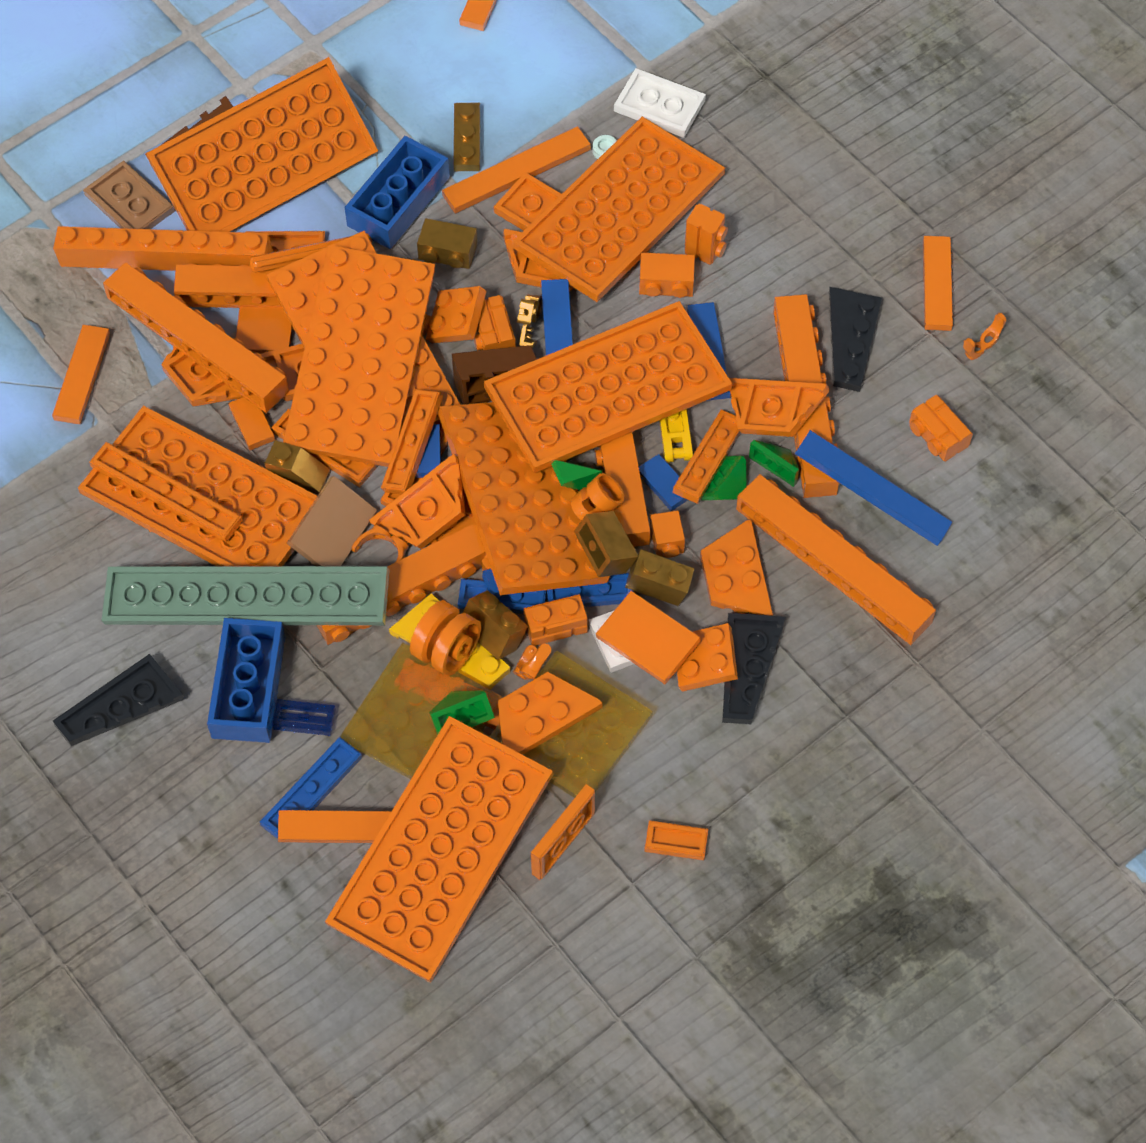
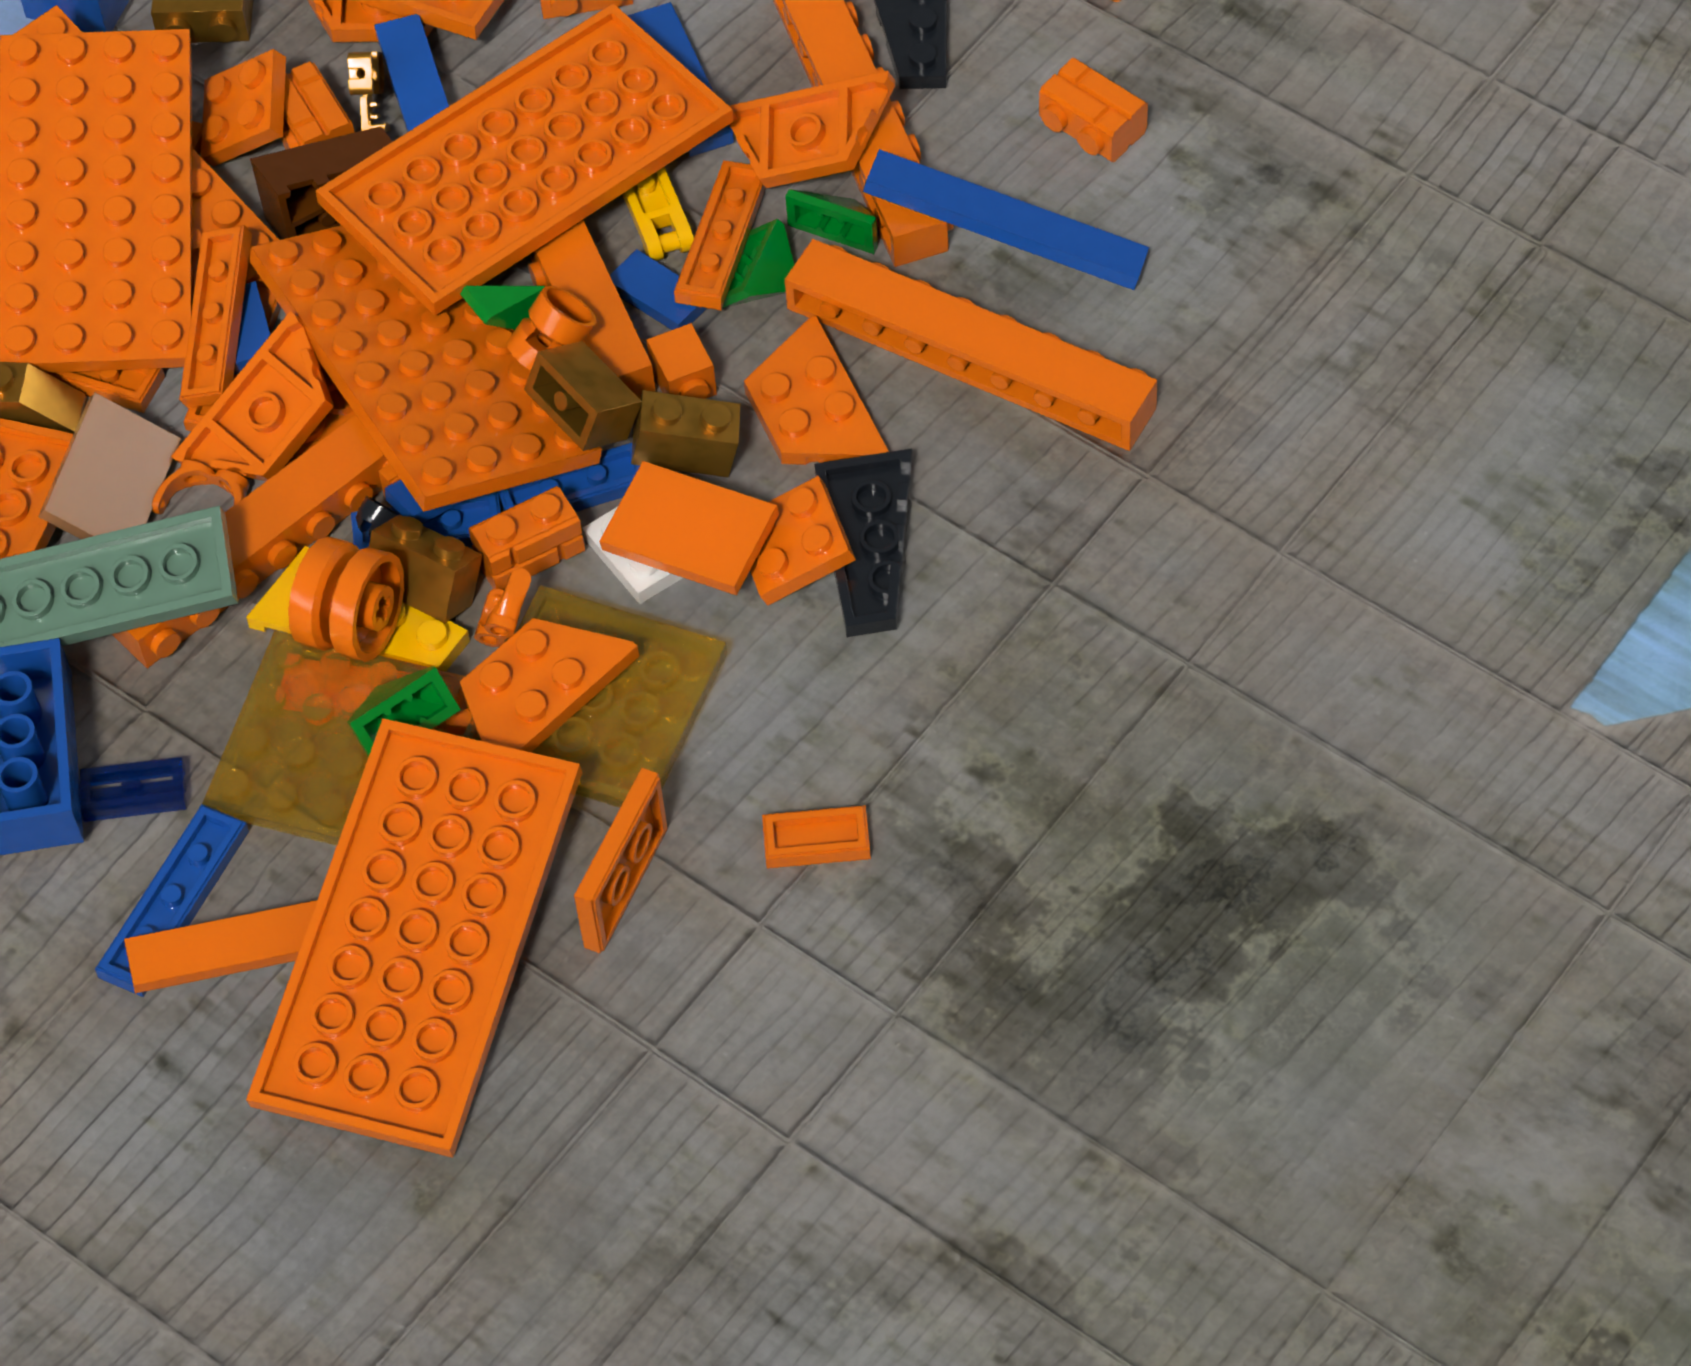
camera: 10 degrees left, 5 degrees down
none -> black hinge [356,496,399,537]

